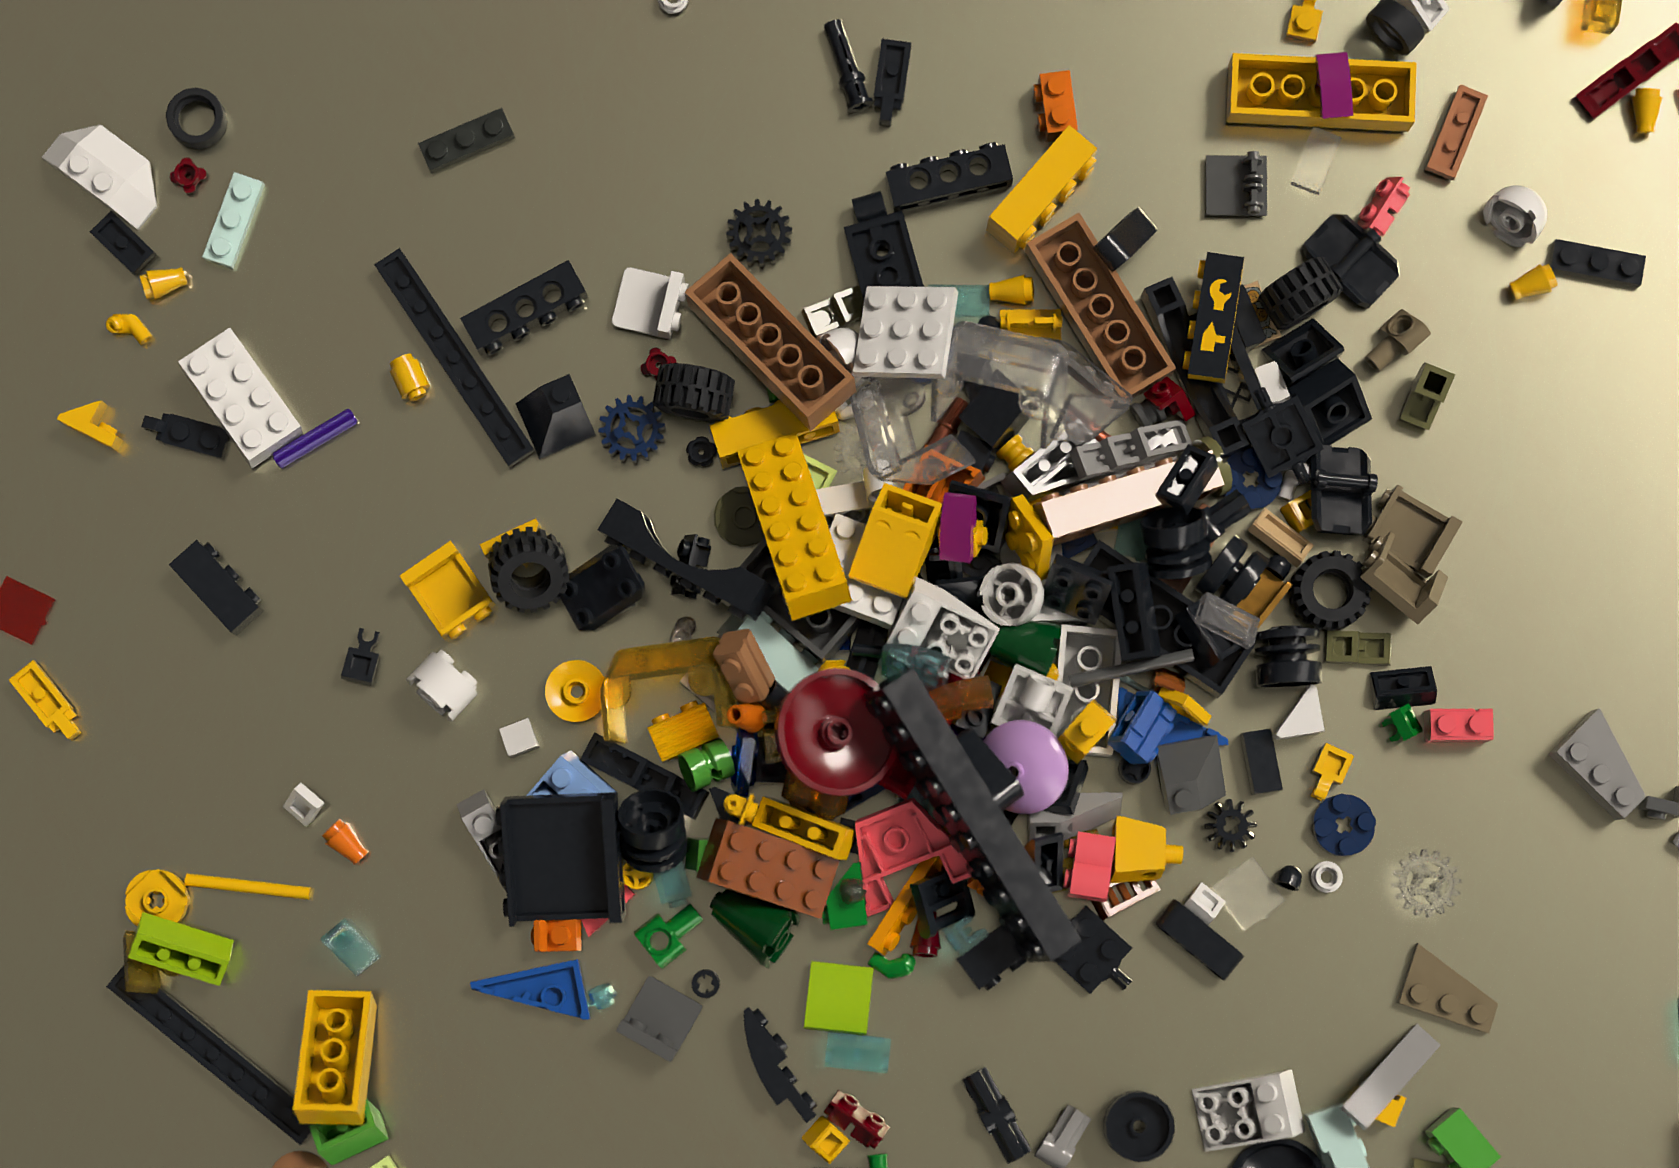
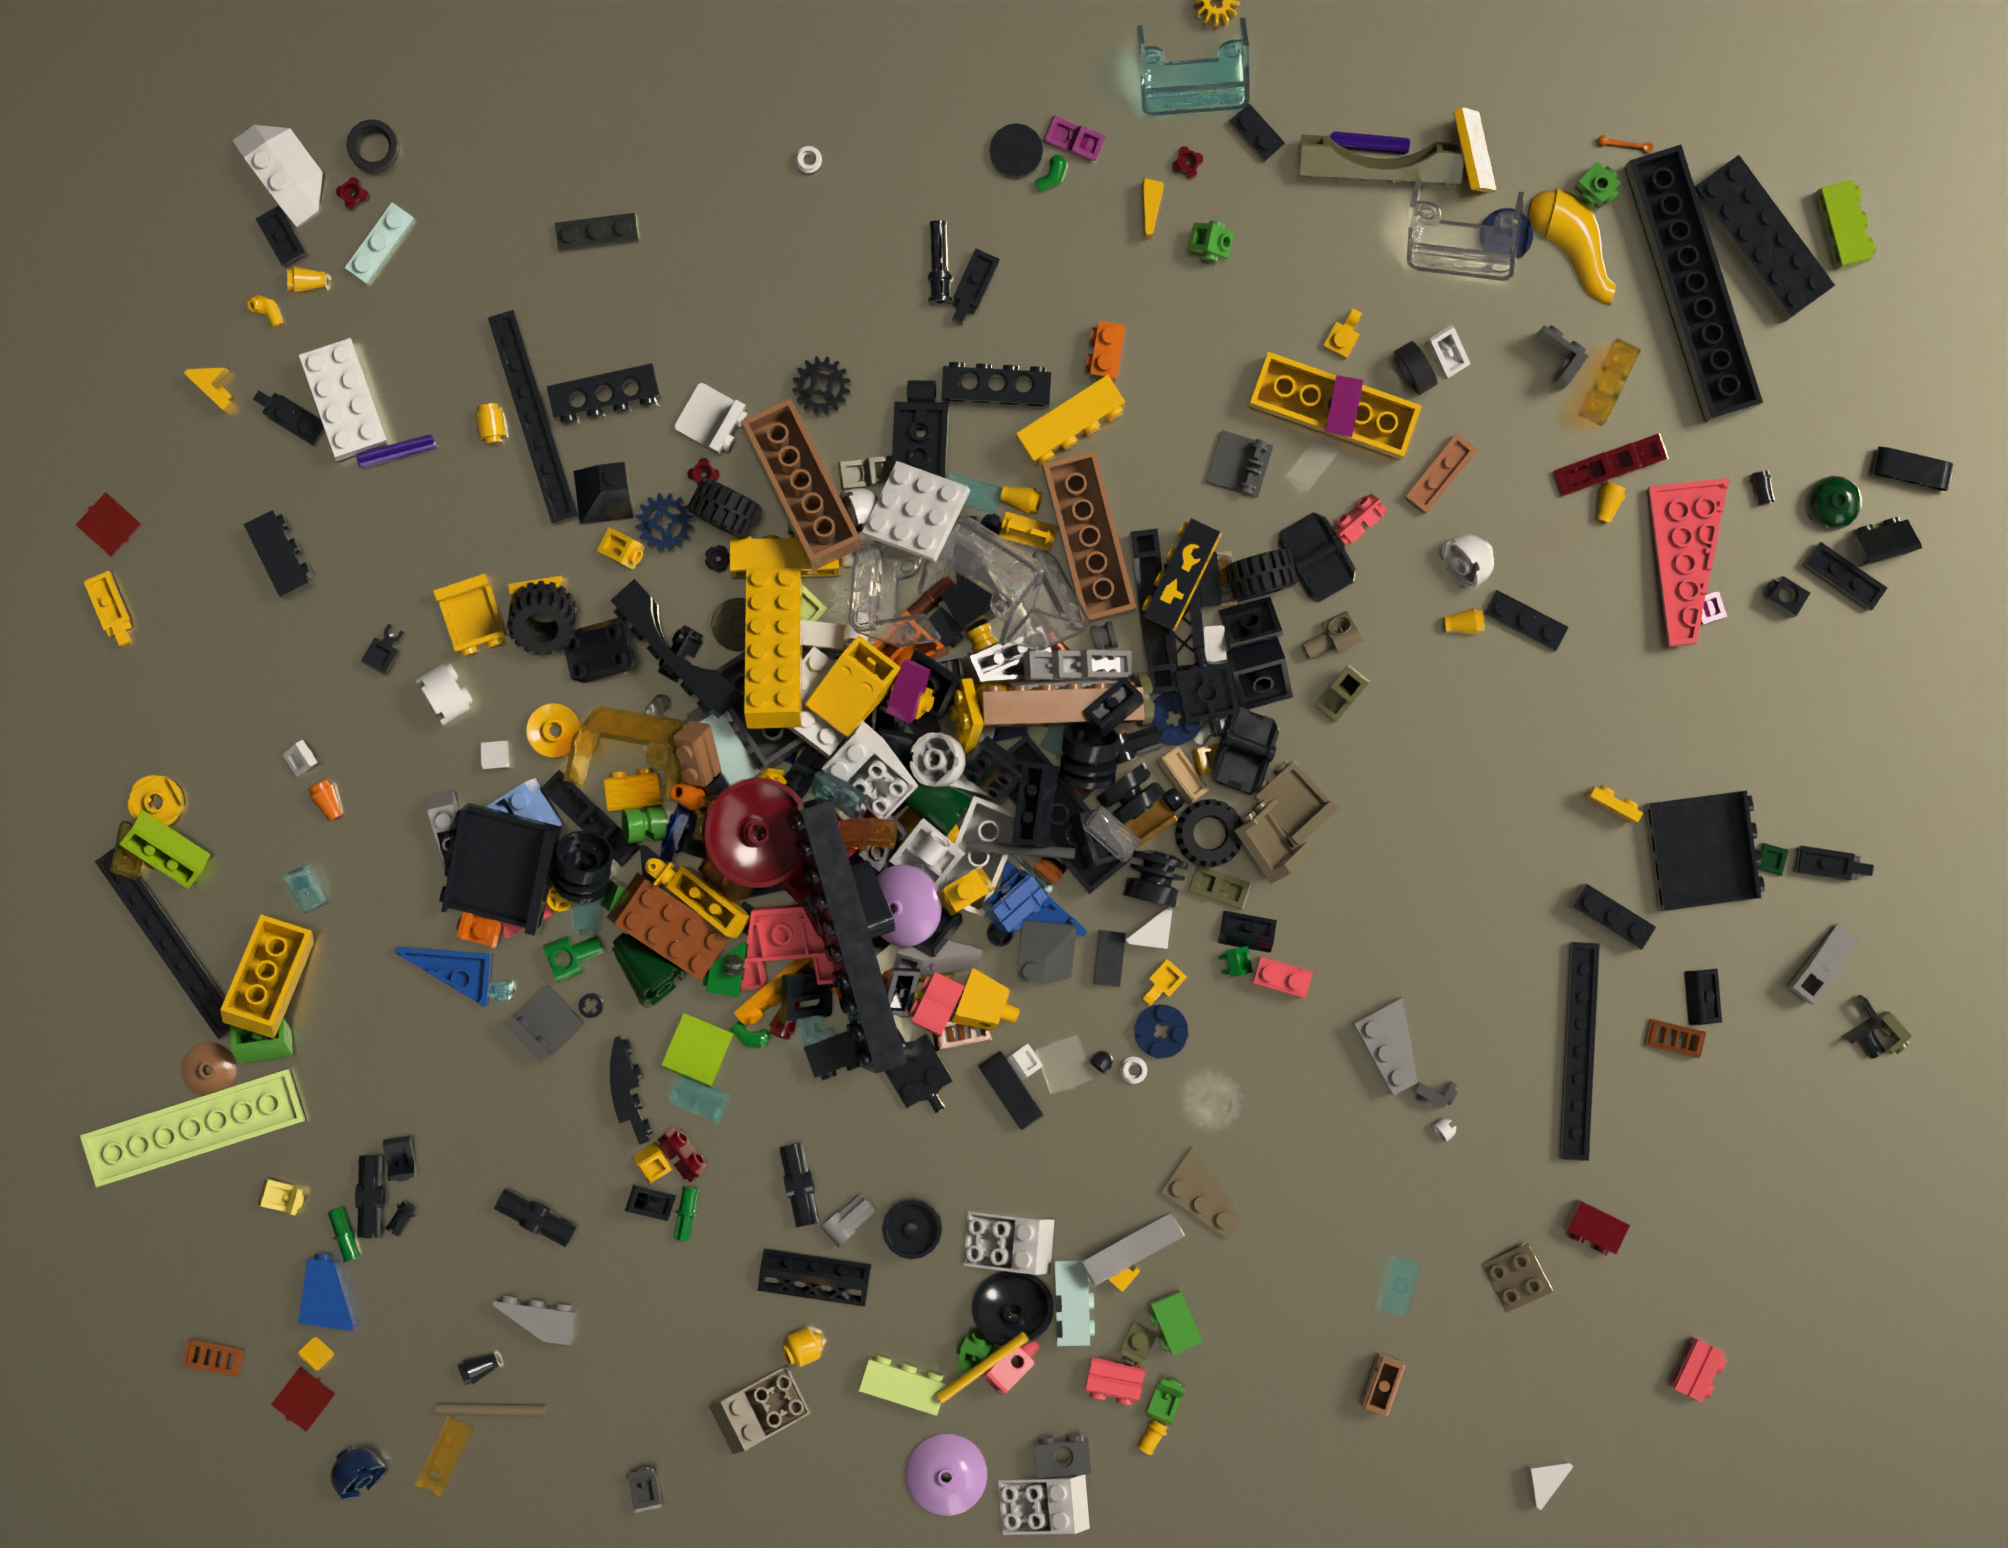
camera: 15 degrees right, 5 degrees up
yellow bar [185,873,311,900] -> none
black beam [1093,206,1158,272] -> none
dark red bracket [1144,376,1196,422] -> none
yellow tile [1158,687,1211,726] -> none
black gear [1203,799,1257,852] -> none
none -> yellow bracket [596,527,645,570]

